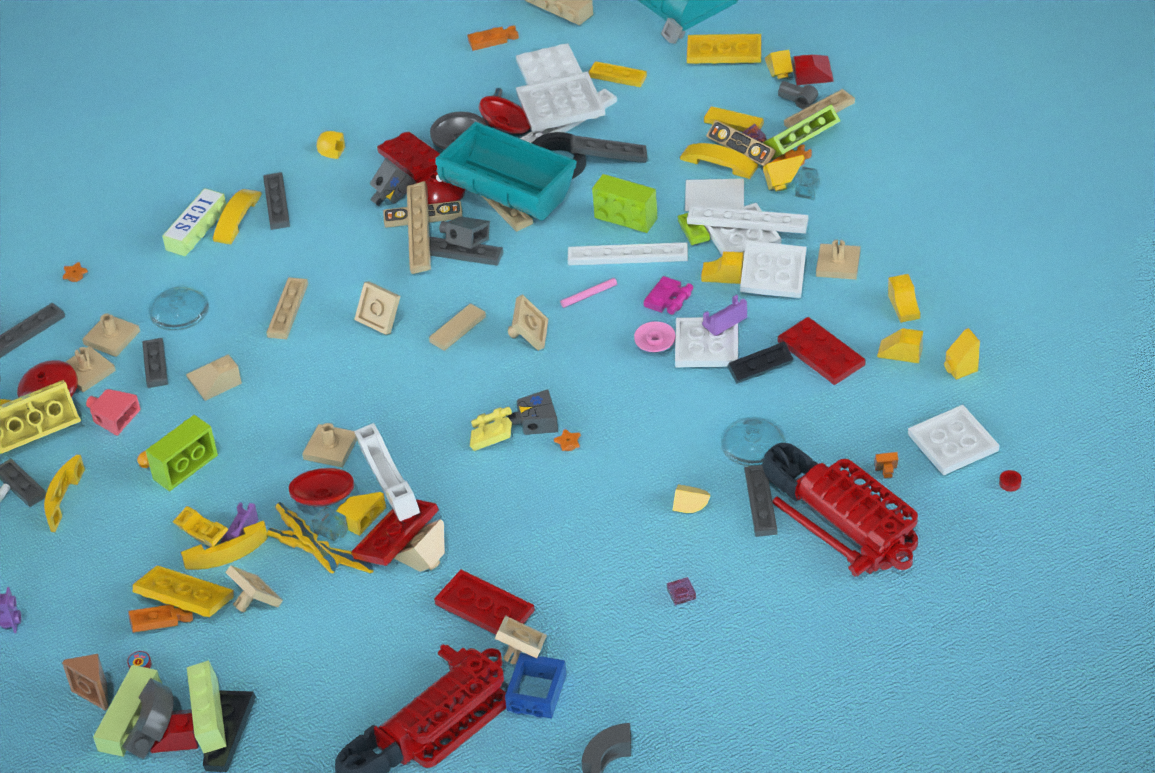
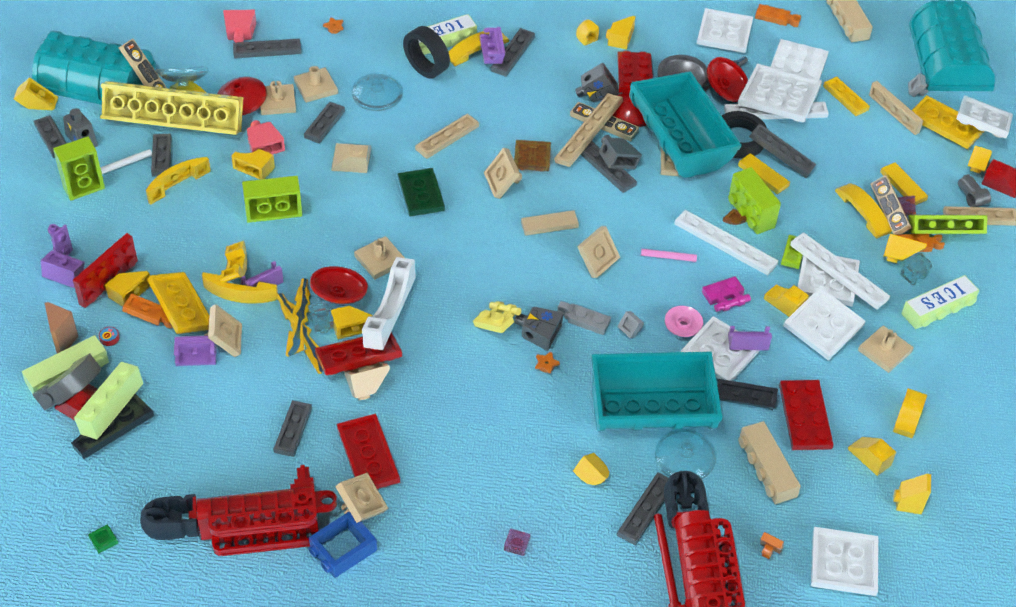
camera: 30 degrees right, 5 degrees up
white sticker [685,179,744,211] -> none
none -> medium lavender hinge [41,250,85,288]
none -> red plate [73,233,138,308]
none -> yellow slope [105,271,150,307]
none -> medium lavender hinge [174,336,217,366]
none -> yellow arch [231,149,275,180]
none -> dark grey tile [273,400,312,457]
none -> dark green plate [398,168,445,217]
none -> black tyre [403,26,450,78]
none -> medium lavender hinge [480,27,505,64]
none -> clear orange tile [514,140,551,171]
none -> light grey hinge [557,301,611,335]
none -> teal container [591,351,723,431]
none -> yellow slope [606,16,636,50]
none -> light grey tile [617,311,644,338]
none -> white plate [697,8,753,53]
none -> dark orange tile [723,208,747,225]
none -> yellow tile [738,153,790,195]
none -> tan brick [738,421,801,504]
none -> tan tile [869,81,923,135]
none -> brick [901,275,979,330]
none -> white plate [956,95,1013,138]

